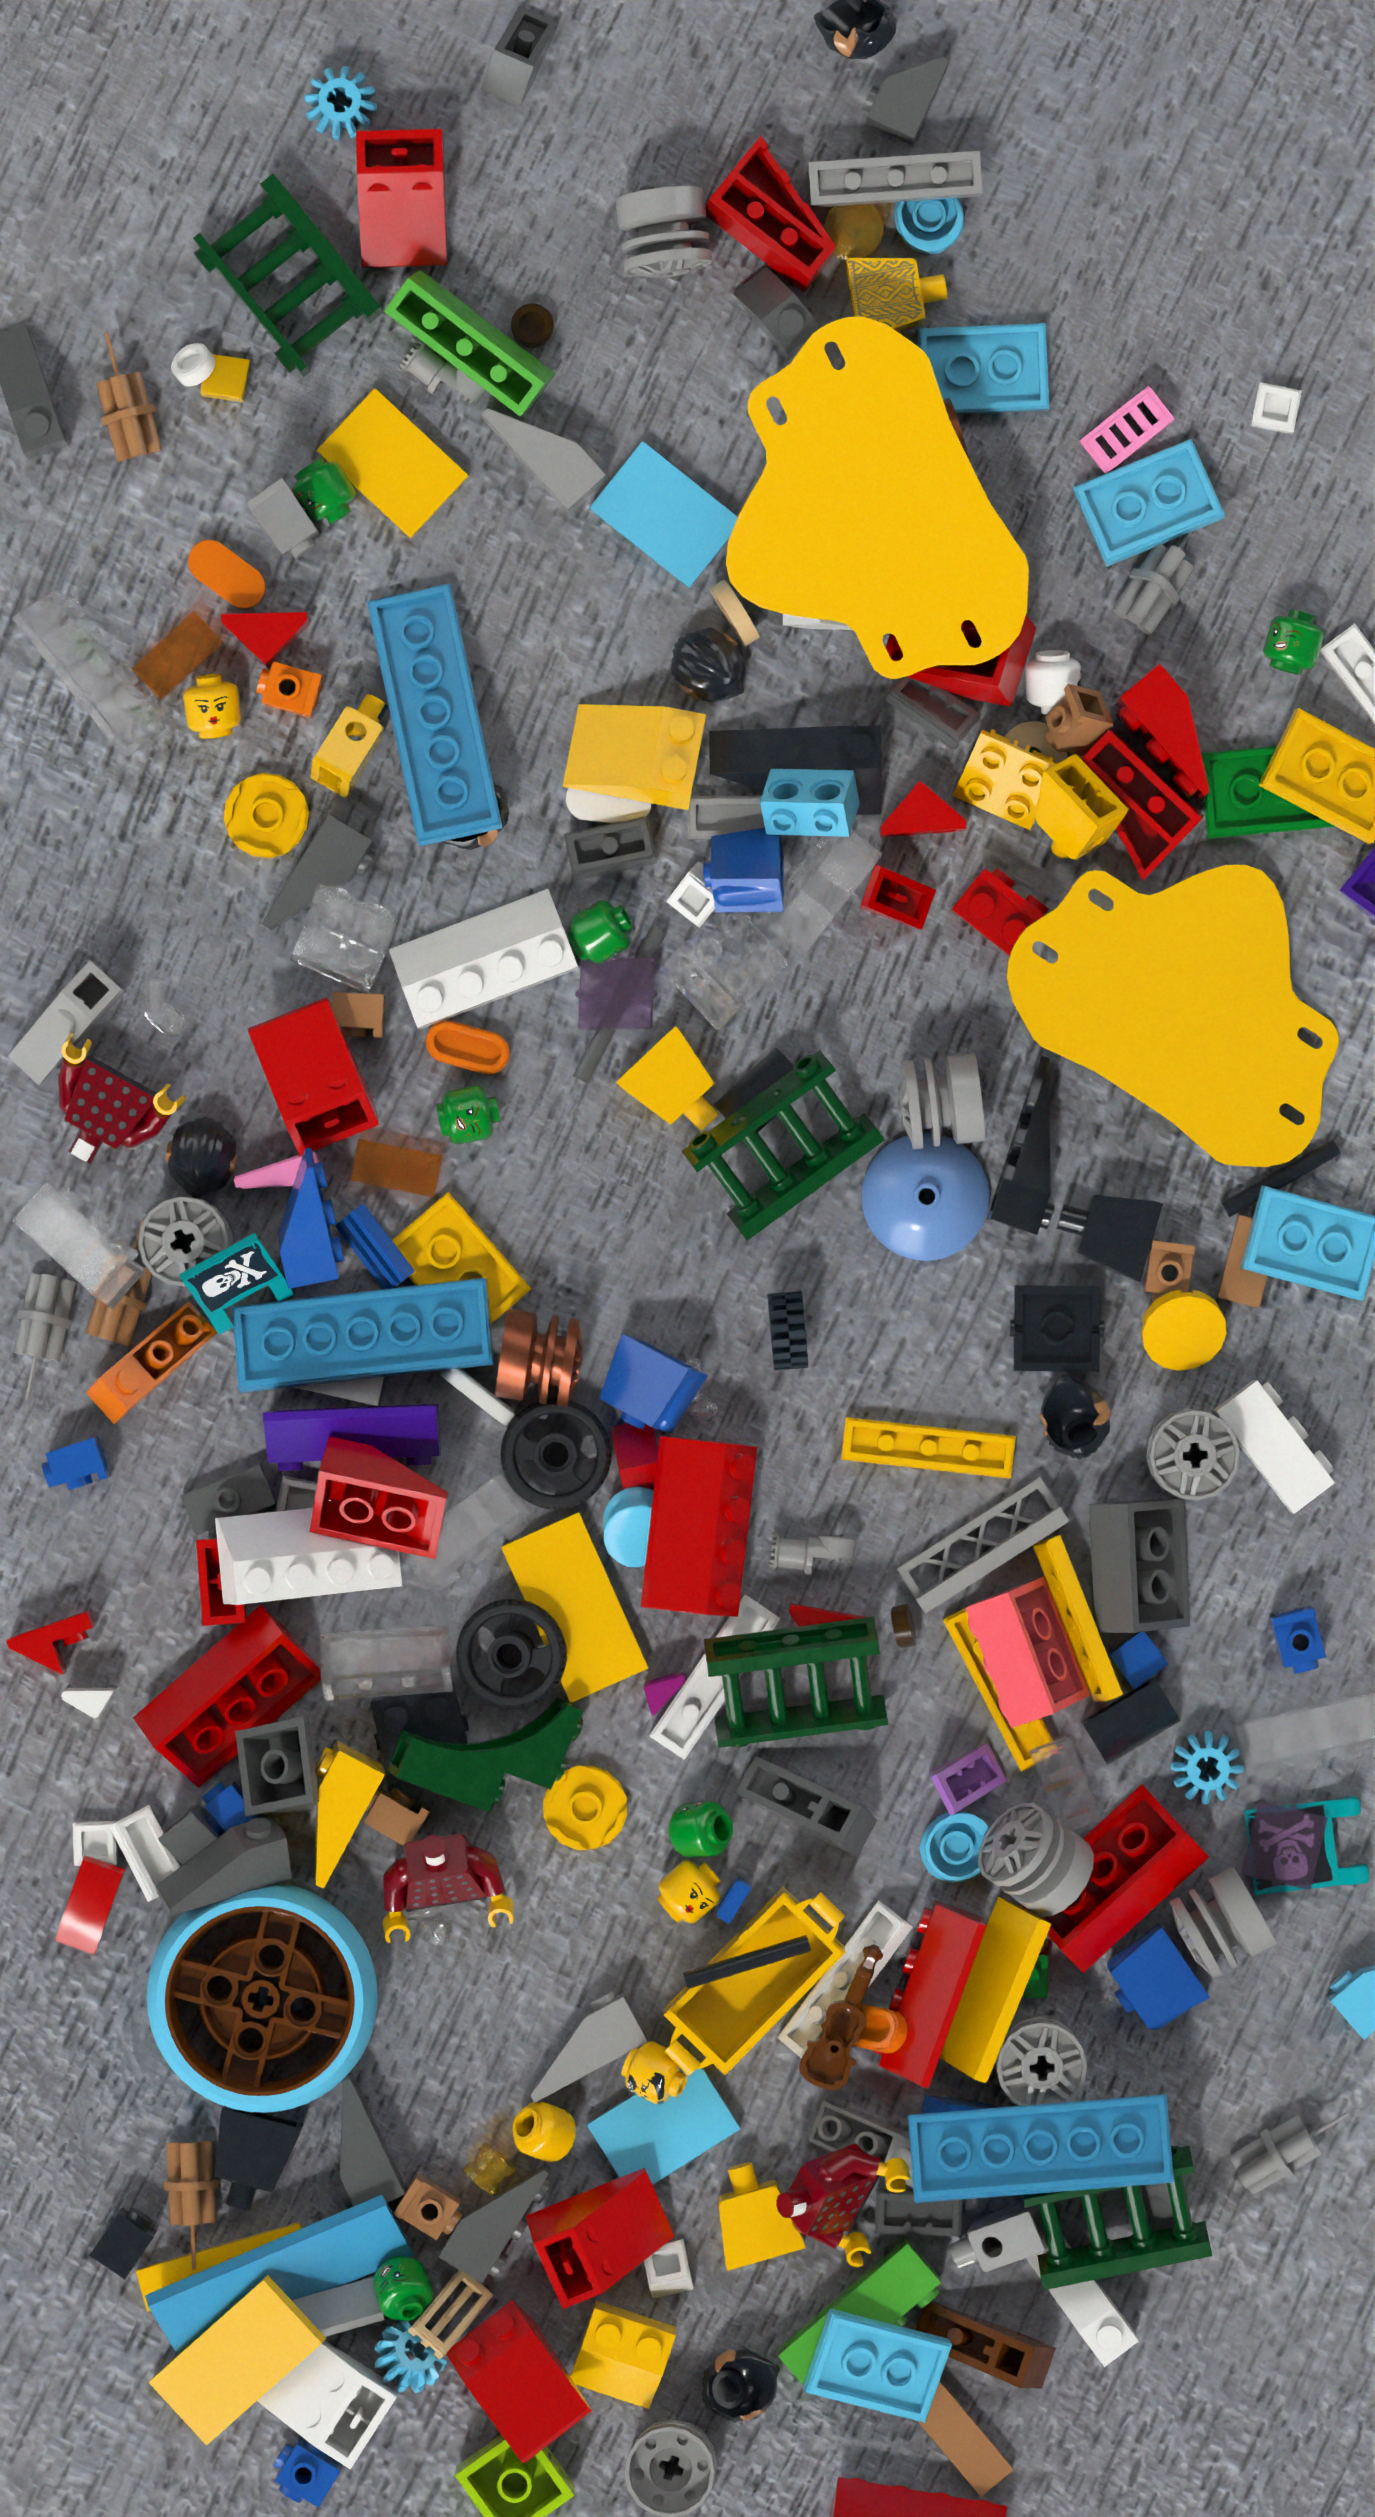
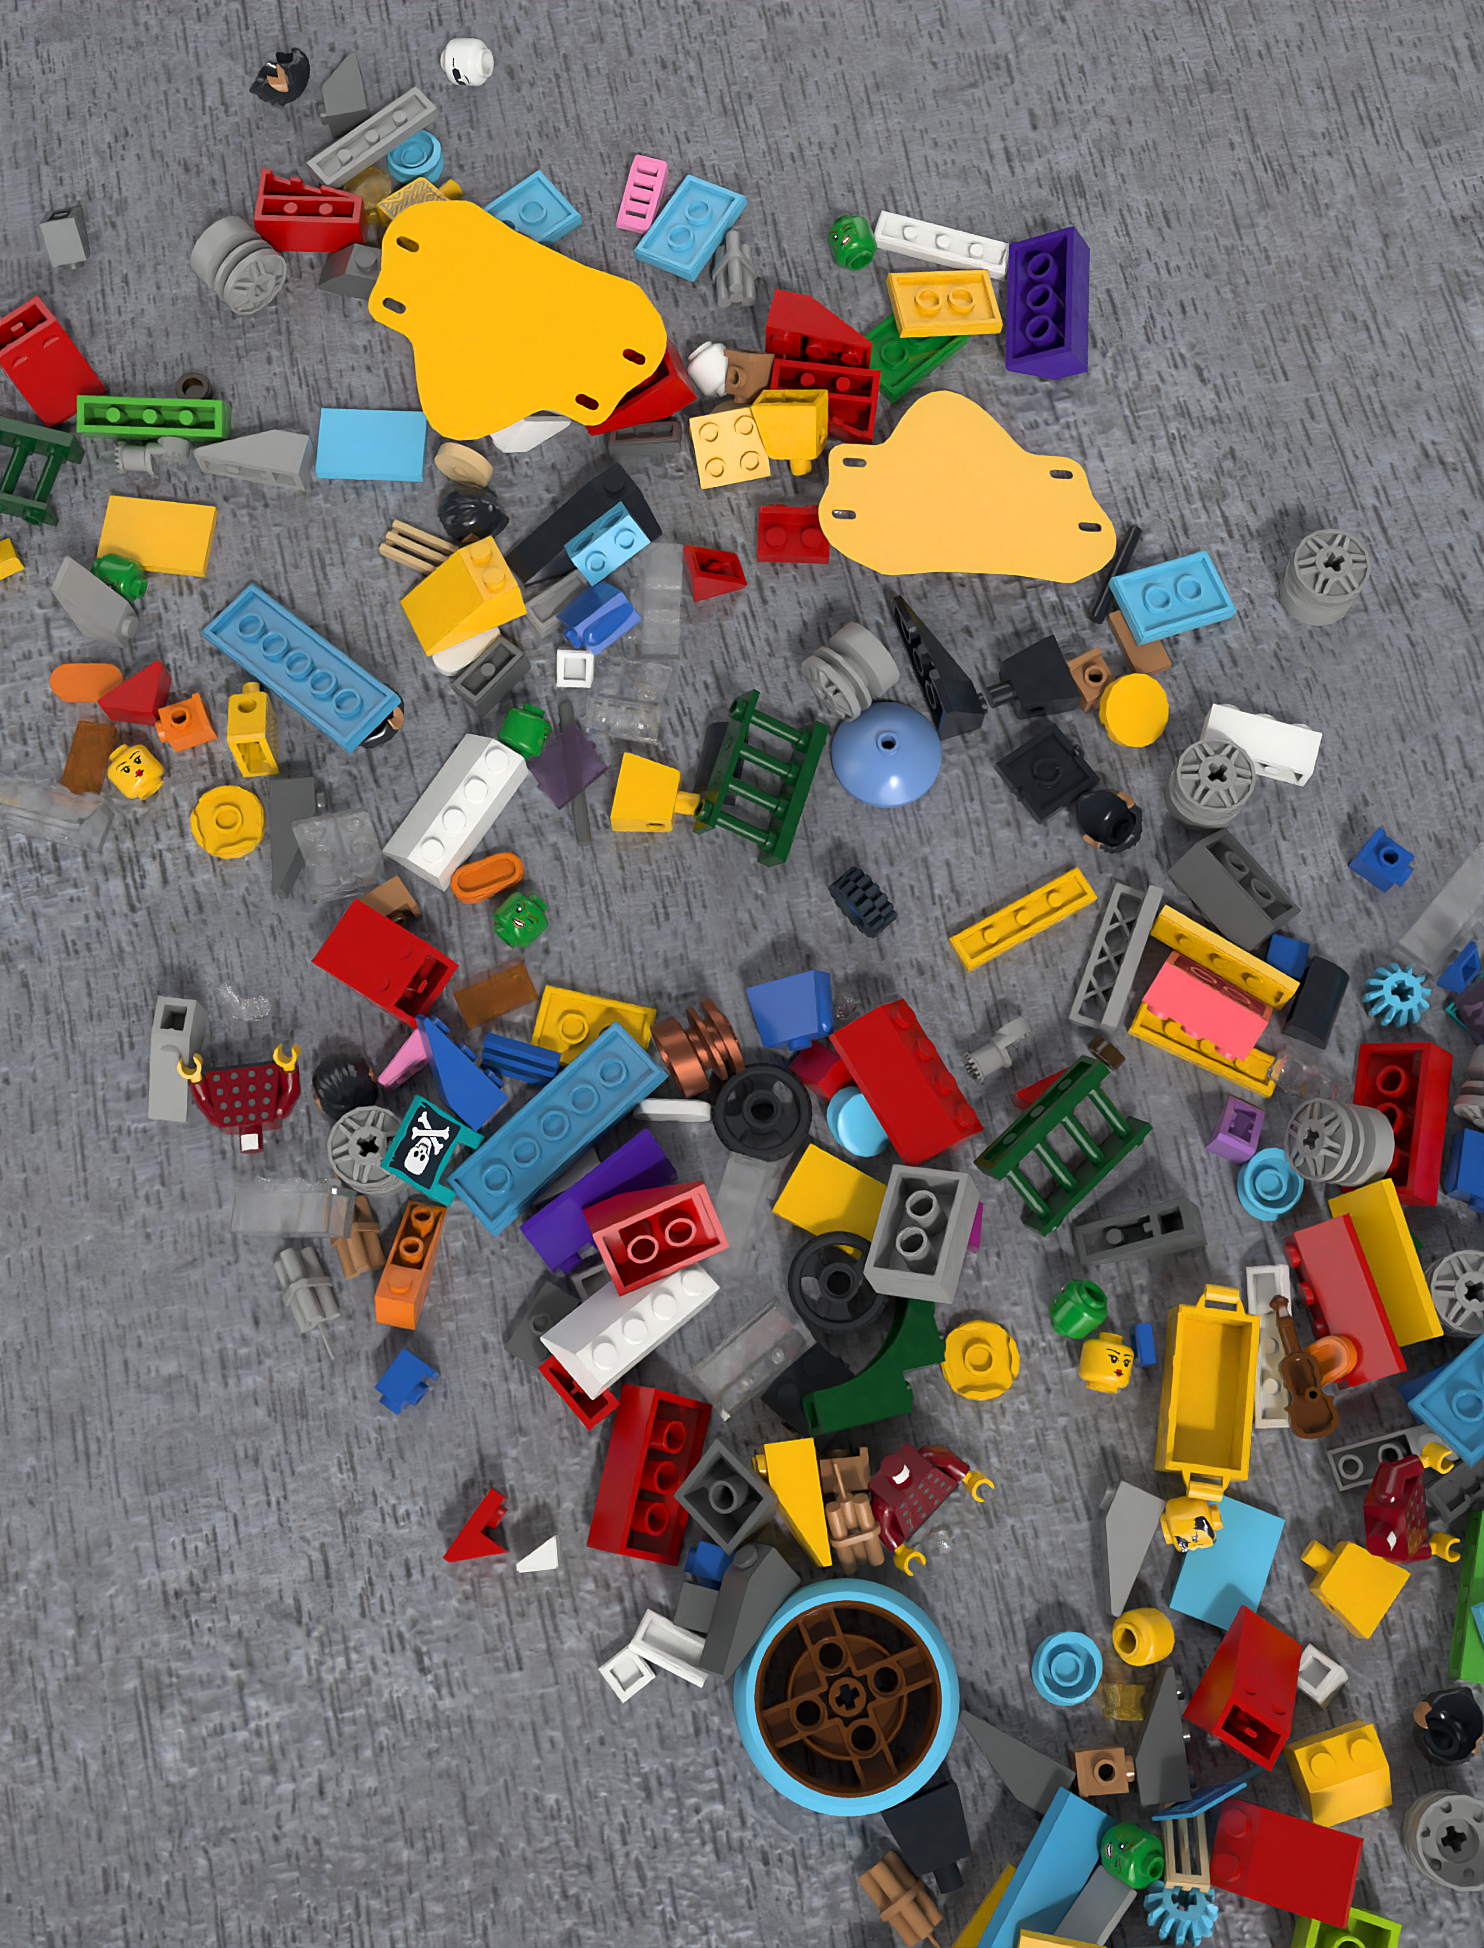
camera: 35 degrees left, 15 degrees down
red slope [55,1855,125,1955] -> none
white tile [649,1594,780,1760] -> none
black bar [683,1935,811,1989] -> none
red slope [879,781,967,838] -> none
white tile [1250,382,1302,434] -> none
none -> tan tile [379,519,460,576]
none -> white head [440,38,494,86]
none -> medium nougat piece [825,1462,885,1575]
none -> light grey brick [863,1164,980,1304]
none -> medium azure piece [1031,1631,1103,1706]
none -> piece [1151,1752,1284,1821]
none -> blue slope [1436,941,1481,994]

